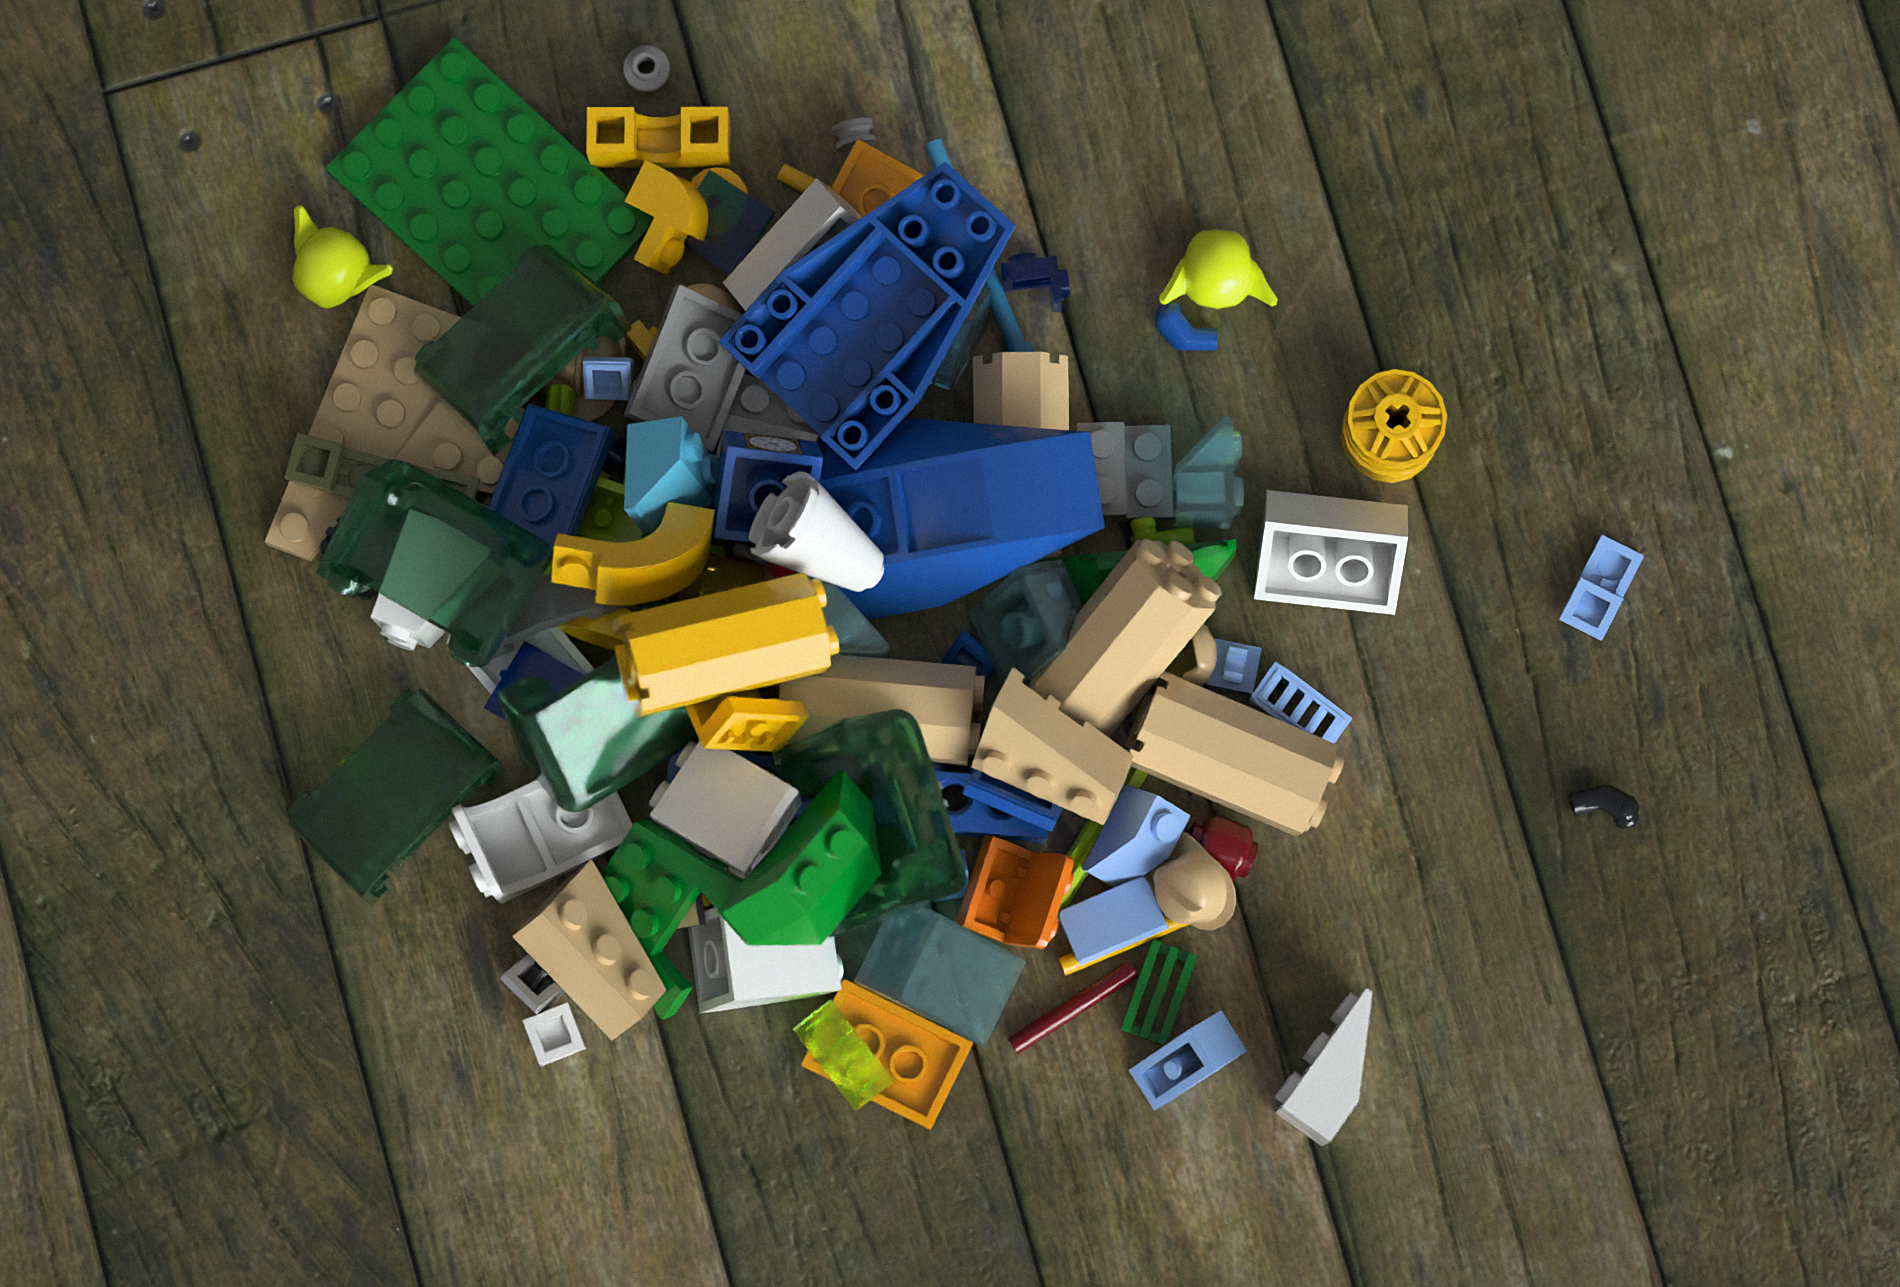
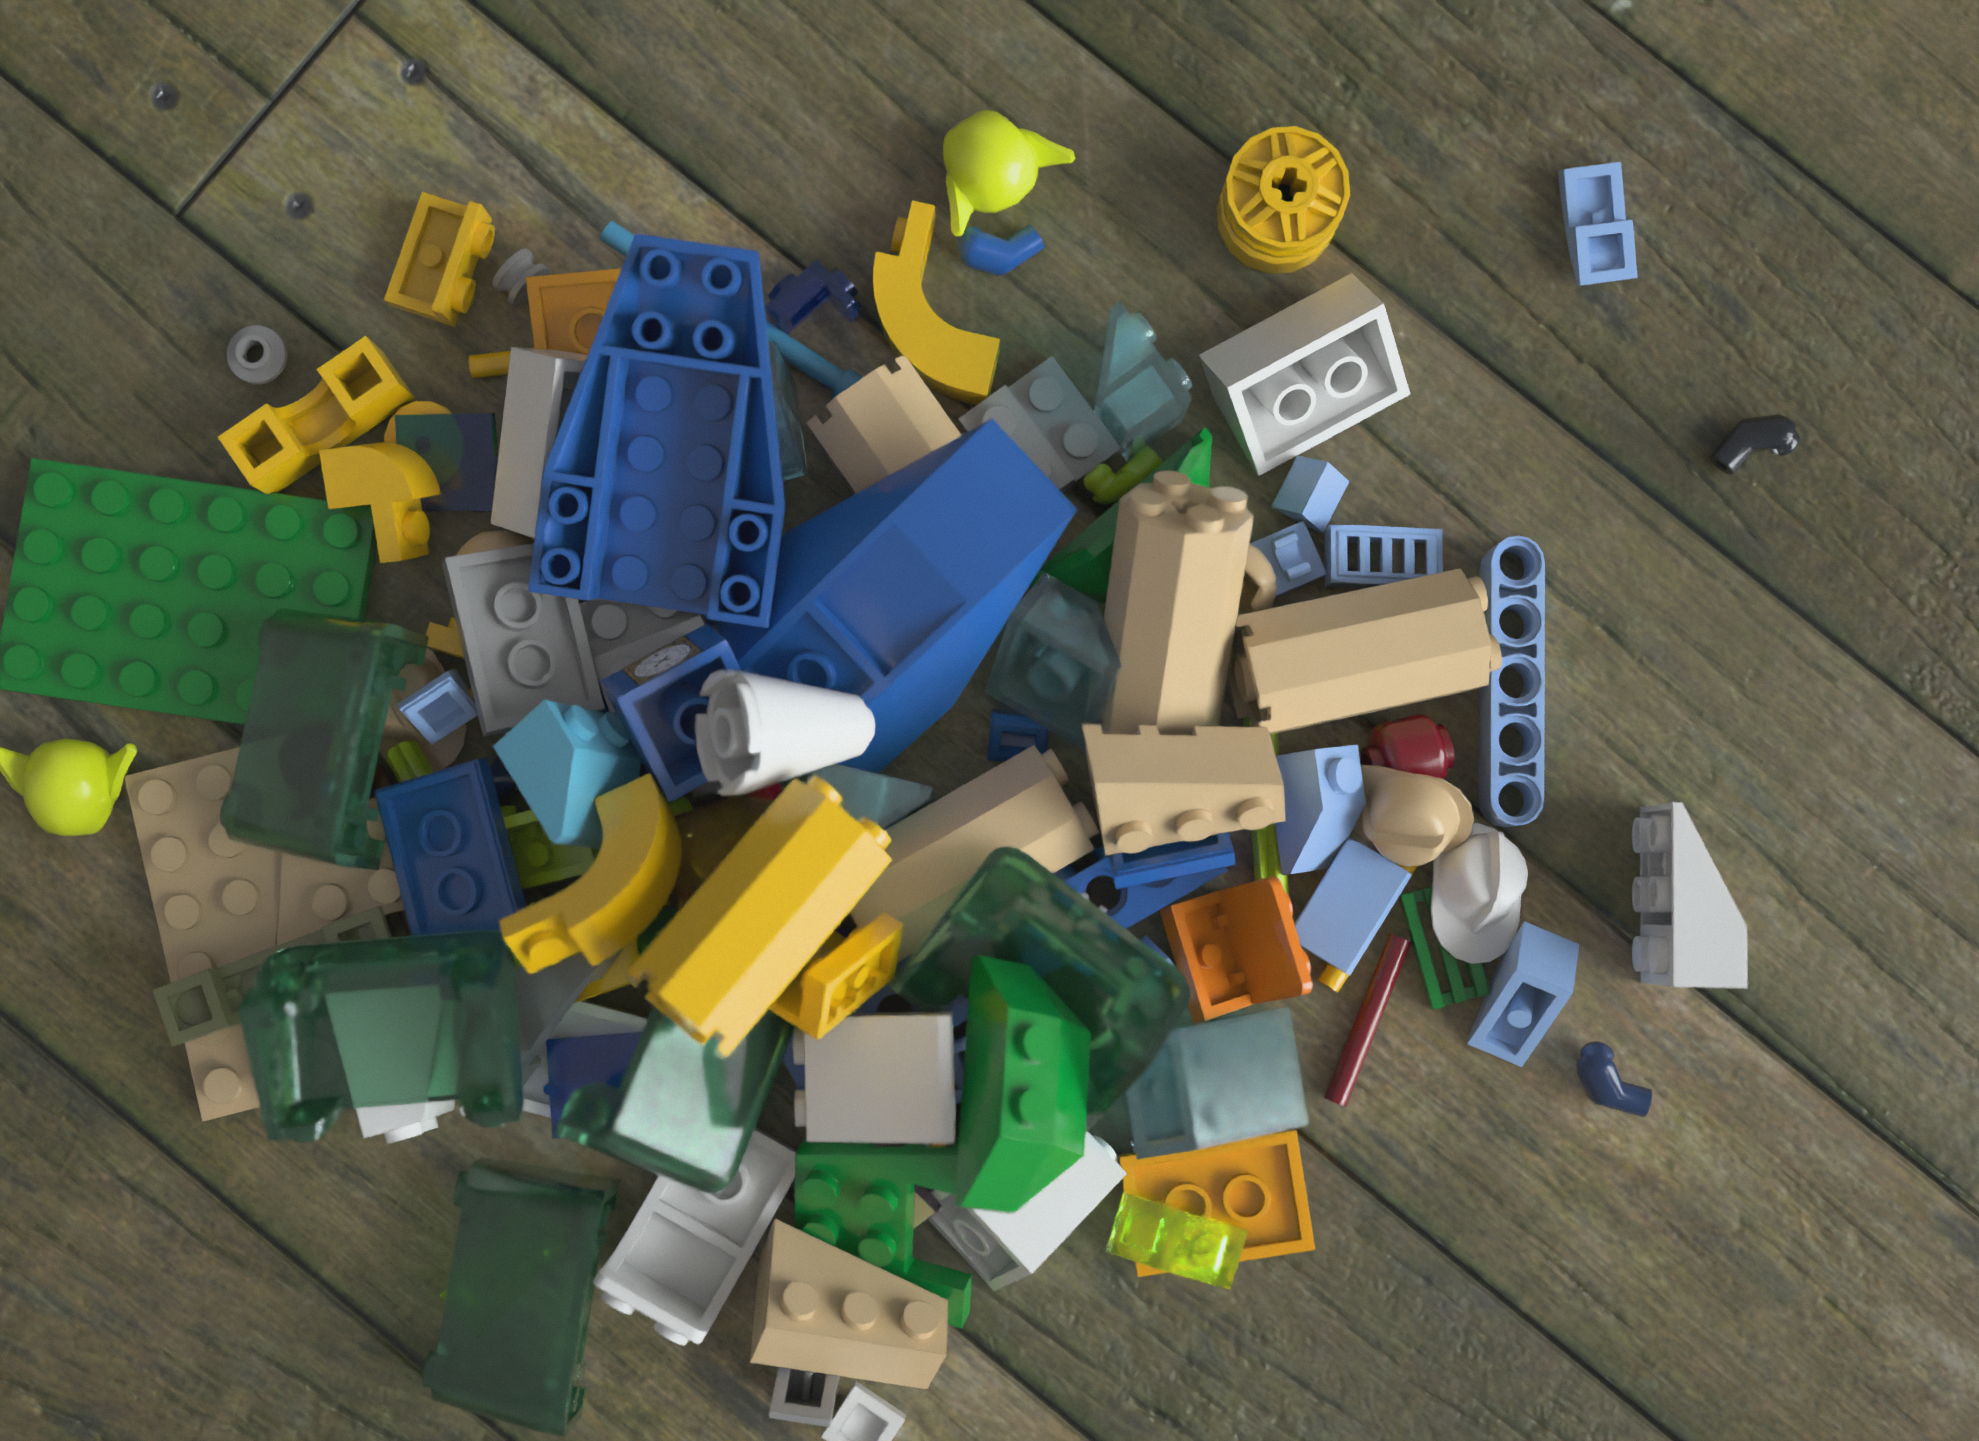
camera: 35 degrees left, 5 degrees up
none -> yellow bracket [384,192,495,327]
none -> yellow arch [873,200,1000,405]
none -> light blue slope [1271,455,1349,534]
none -> white piece [1431,823,1528,964]
none -> light blue beam [1479,536,1545,828]
none -> dark blue arm [1576,1041,1652,1117]

